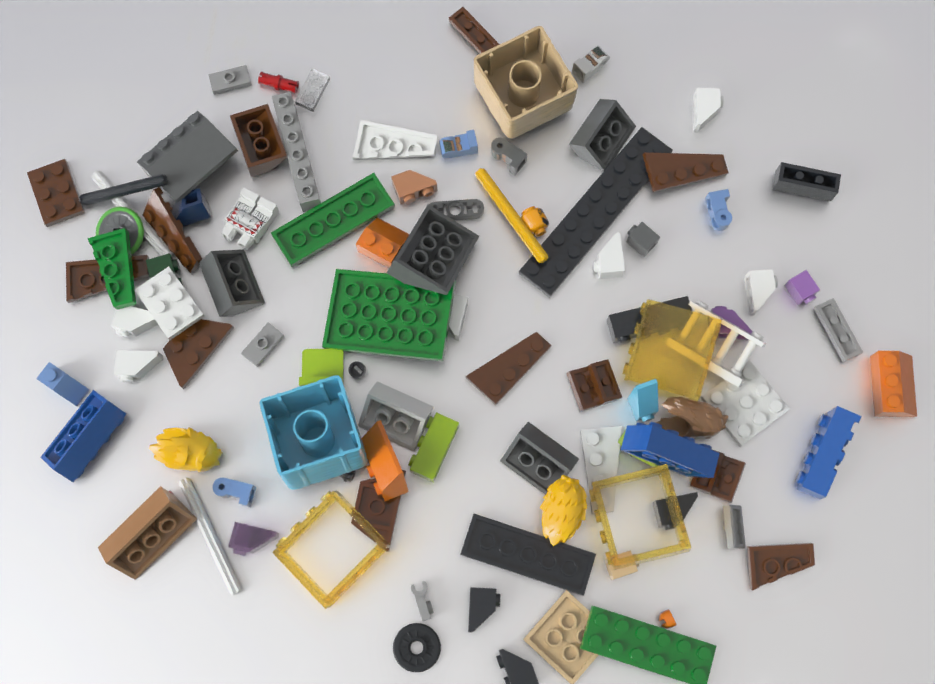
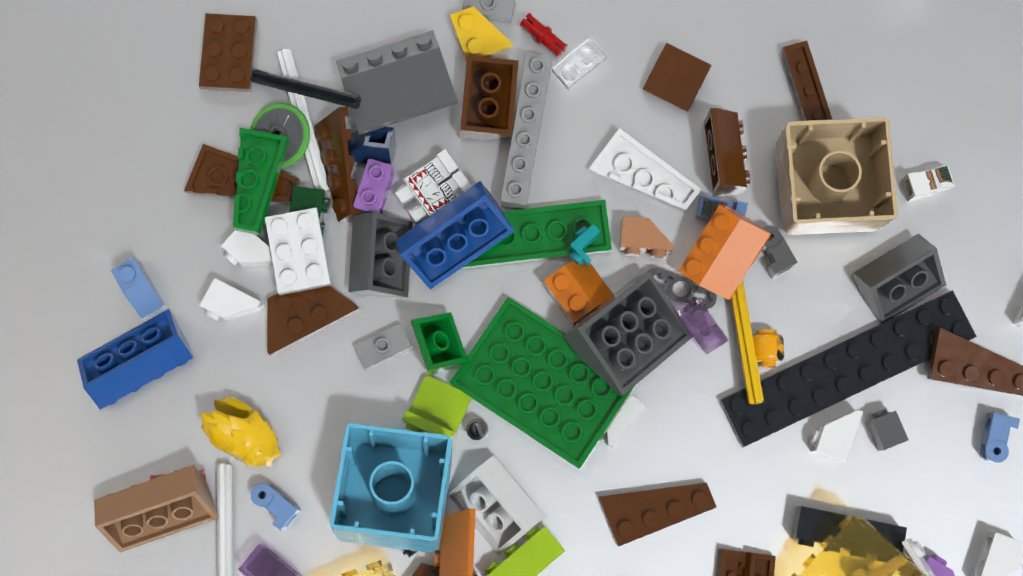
camera: 25 degrees right, 5 degrees up
none -> medium lavender bracket [353,159,396,214]
none -> blue slope [396,181,515,290]
none -> green slope [410,312,468,375]
none -> yellow wing [449,6,513,62]
none -> teal bracket [569,224,601,268]
none -> reddish brown slope [643,43,712,112]
none -> clear purple slope [678,297,729,354]
none -> orange slope [679,205,772,300]
none -> reddish brown slope [704,108,750,196]

